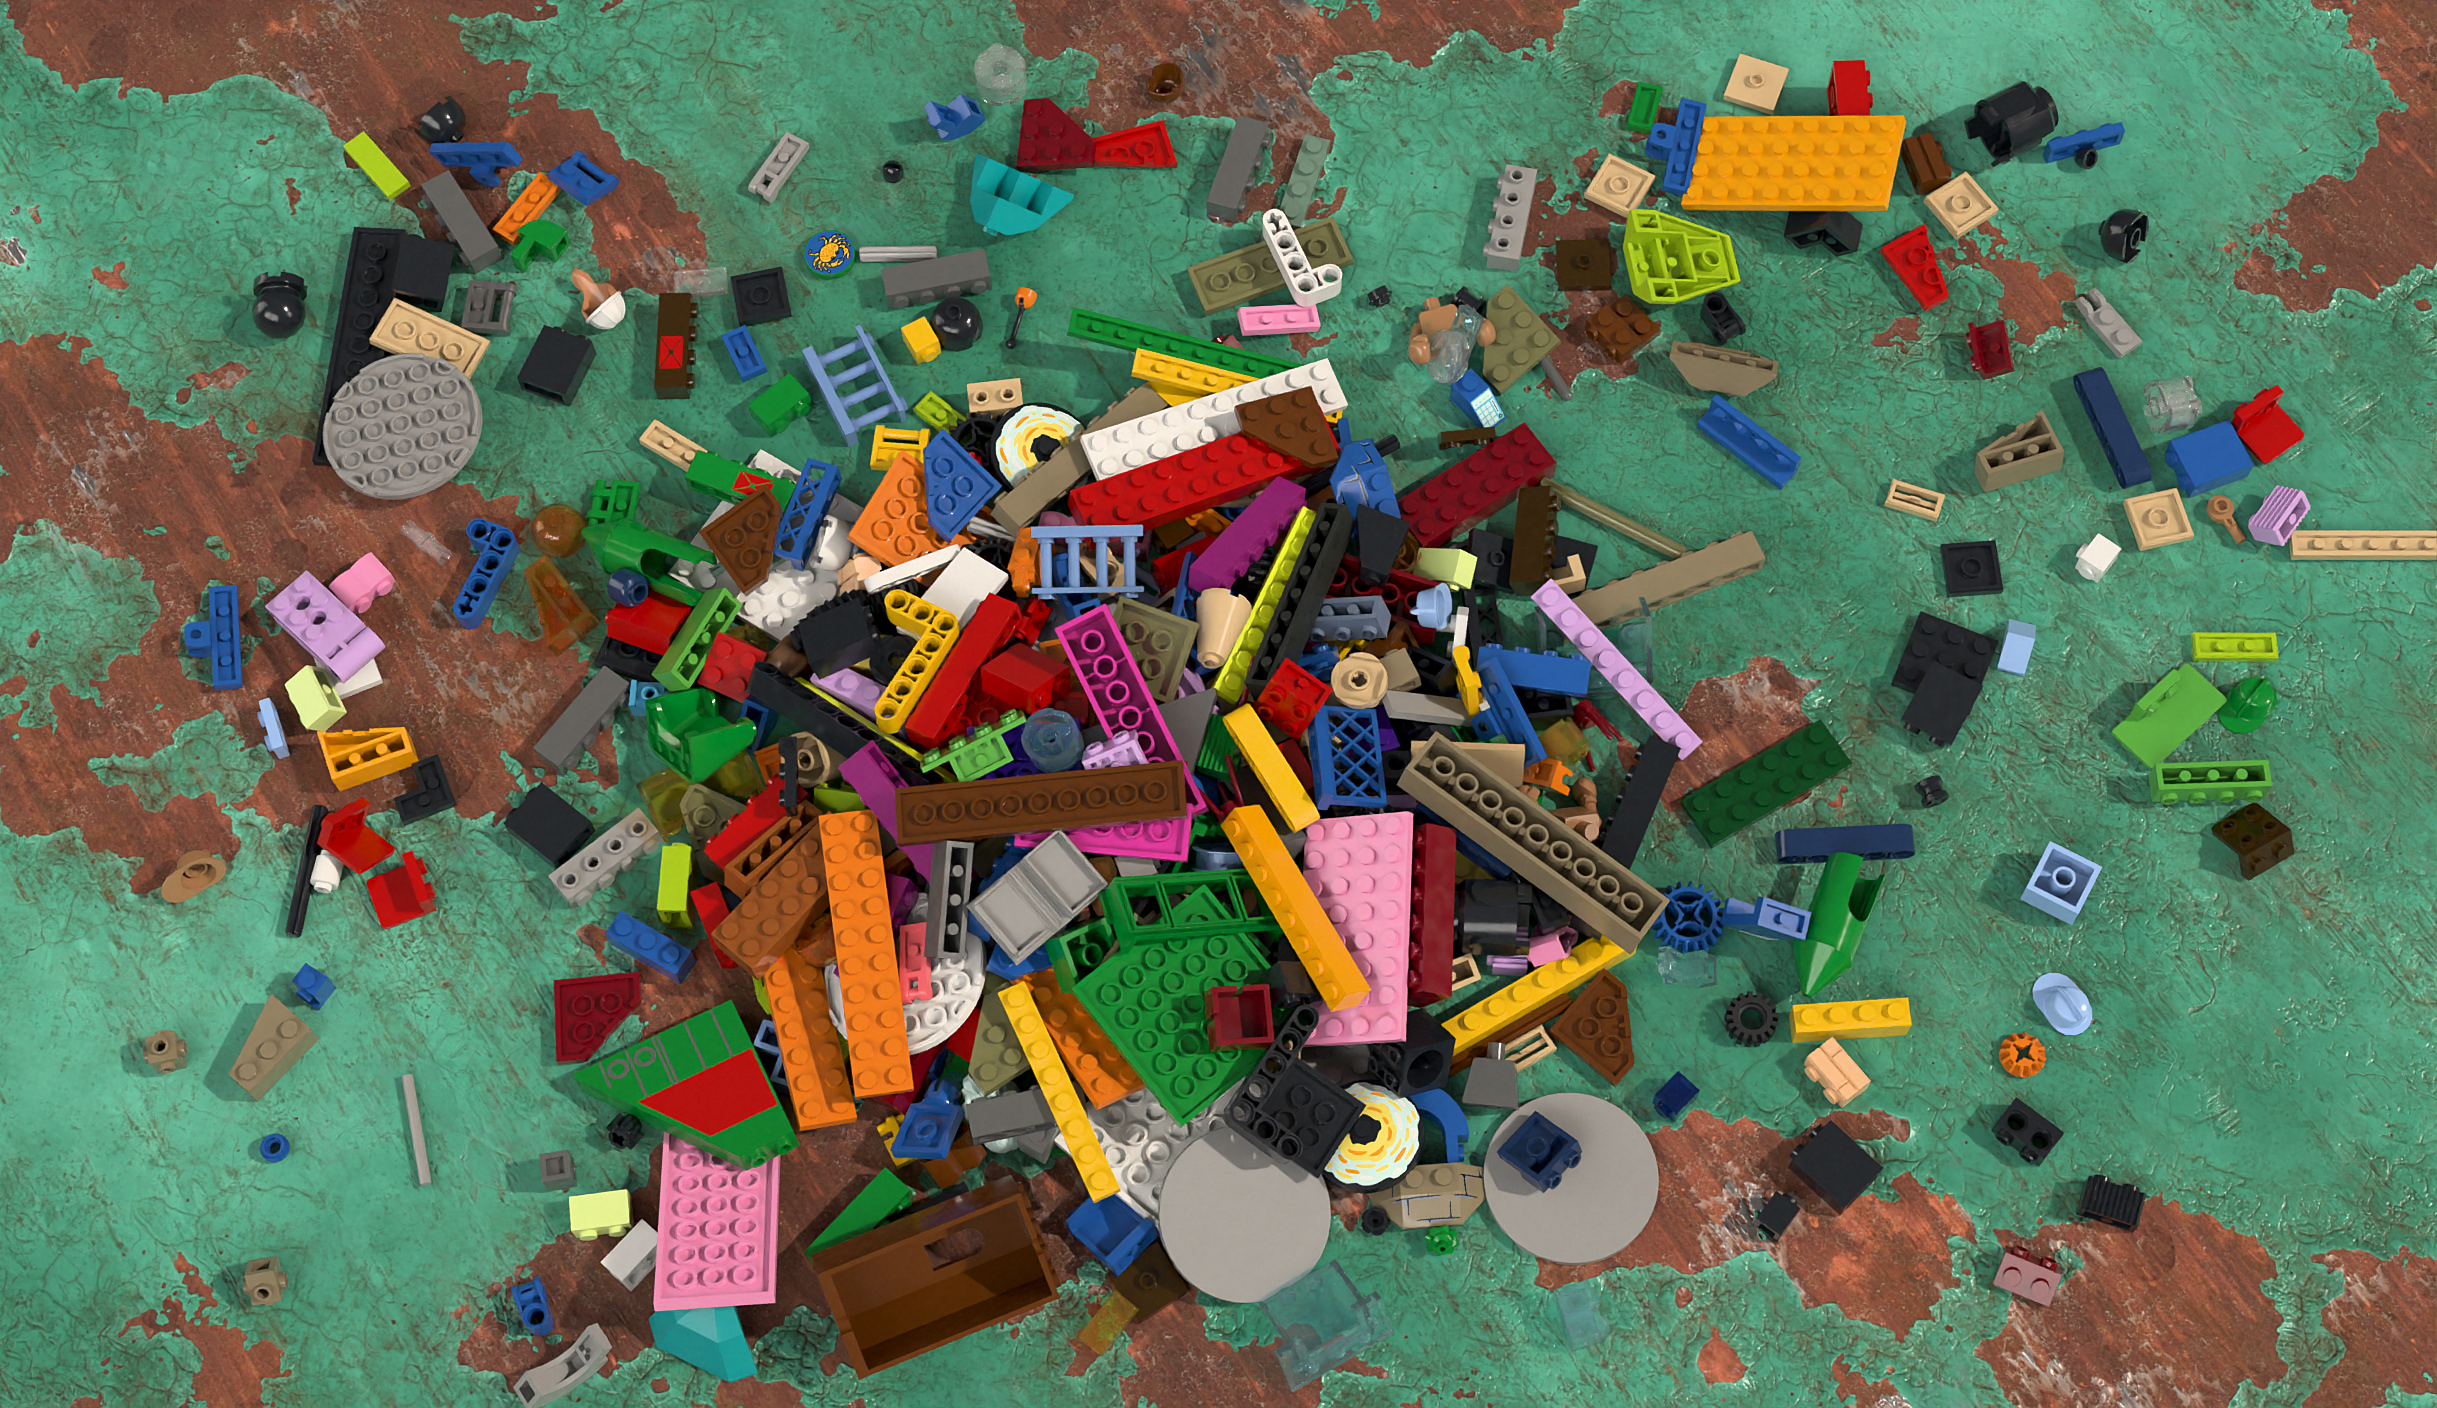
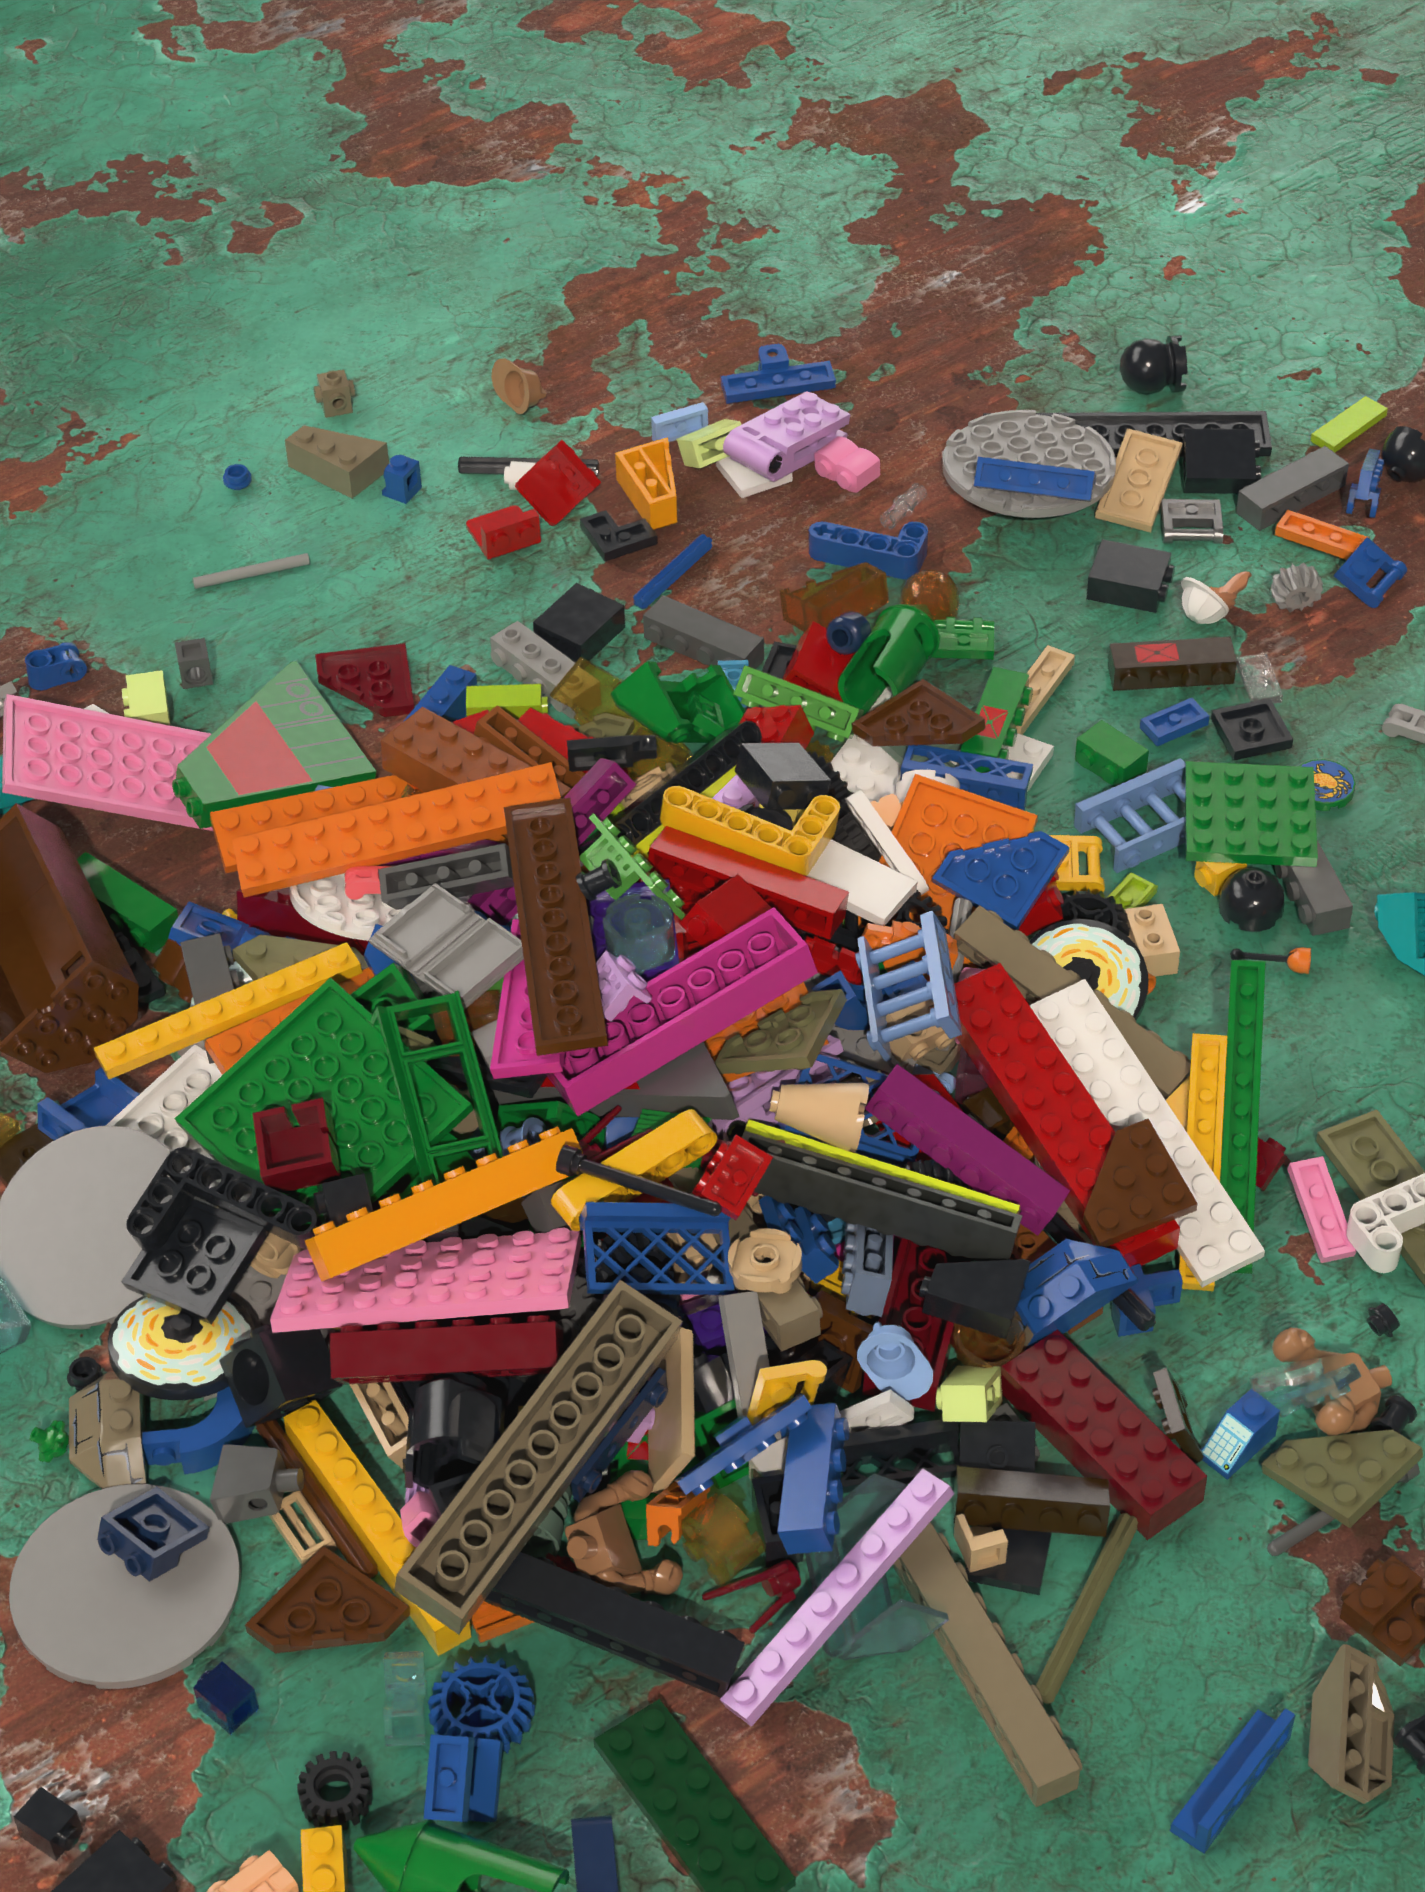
camera: 85 degrees right, 20 degrees down
dark tan brick [243,1256,288,1306] -> none
green brick [510,220,571,273] -> none
black gear [606,1113,644,1150] -> none
light grey axle [859,245,937,262] -> none
none -> black piece [556,1145,722,1216]
none -> black bush [576,859,622,902]
none -> blue axle [633,534,712,609]
none -> green plate [687,691,725,738]
none -> blue fence [974,457,1096,502]
none -> green plate [1185,761,1318,867]
none -> light grey gear [1271,563,1323,613]

